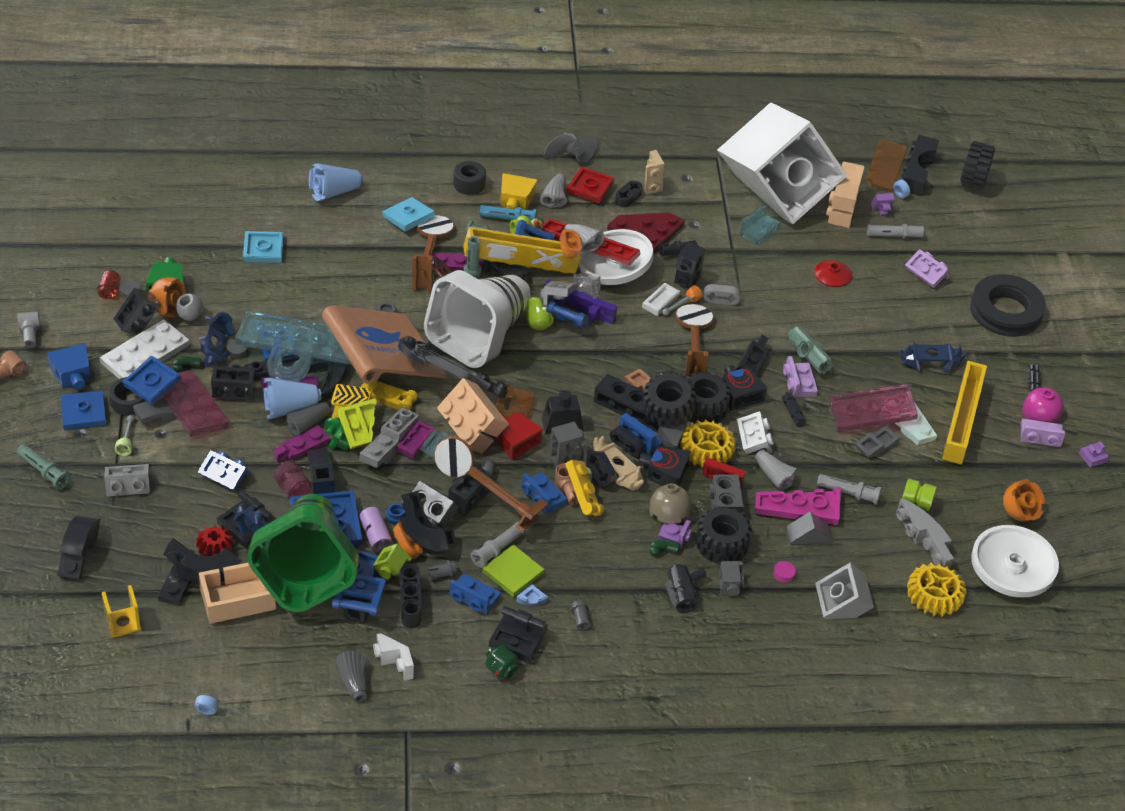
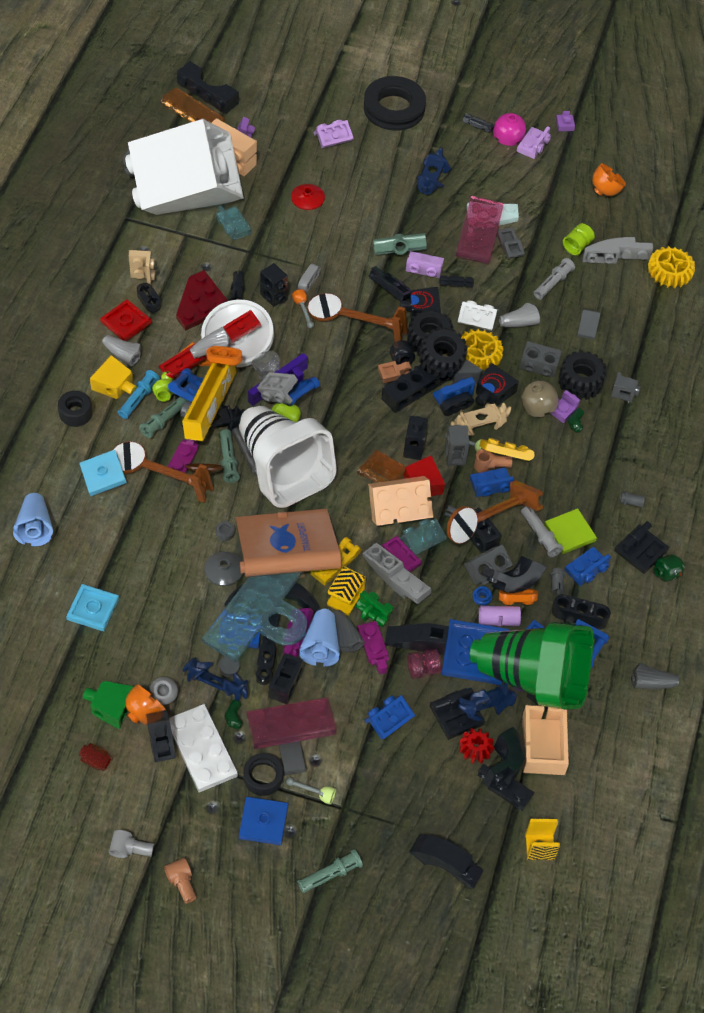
camera: 70 degrees left, 10 degrees up
blue torso [47,343,91,390] -> none
light grey bracket [104,464,150,497] -> none
dark grey tile [119,281,139,299] -> none
blue plate [122,356,182,405] -> none
light blue tile [194,695,219,715] -> none
neon yellow wing [337,398,377,449] -> none
lime brick [372,543,412,579] -> none
white slope [373,633,414,680] -> none
black piece [398,336,509,398] -> none
sand green pin [464,236,481,279] -> none
light blue tile [517,584,548,606] -> none
dark grey piece [544,133,597,164] -> none
black beam [586,451,617,487] -> none
white tile [642,283,680,316] -> none
black piece [665,564,706,613] -> none
red tile [702,457,746,488] -> none
dark pink wing [754,488,841,525] -> none
dark pink tile [773,561,796,583] -> none
light grey slope [815,563,874,619] -> none
light grey pin [867,224,924,239] -> none
light blue tile [893,180,910,199] -> none
yellow brick [942,361,987,465] -> none
black tyre [960,141,995,190] -> none
white dish [971,525,1059,597] -> none

